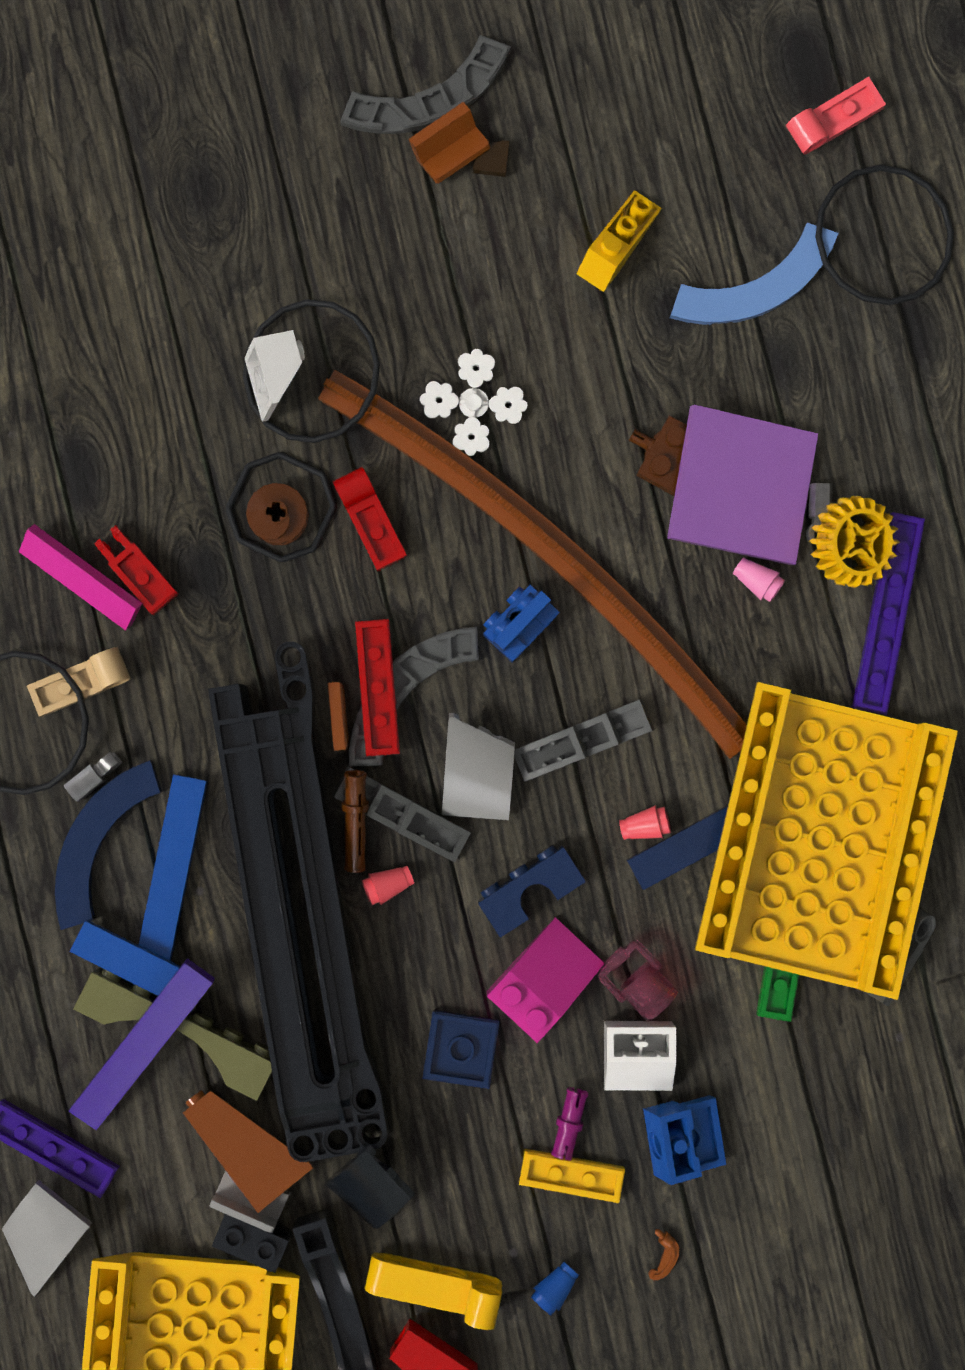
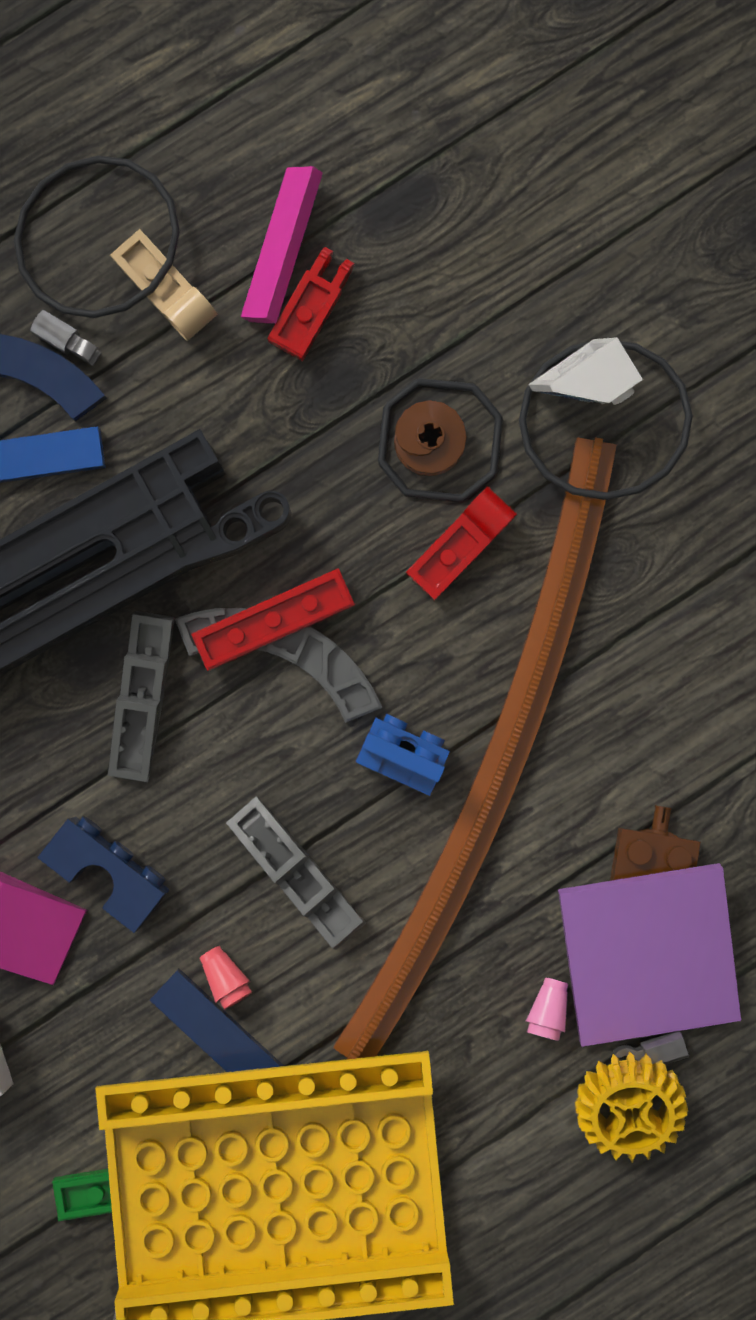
camera: 75 degrees right, 0 degrees up
dark orange tile [328,682,350,751] -> none
reddish brown pin [342,770,369,873] -> none
coral cone [362,866,414,905] -> none
white plant [420,349,528,456] -> none
light grey slope [442,713,515,820] -> none
clear pink piece [599,940,679,1022] -> none
dark purple tile [852,512,925,715] -> none

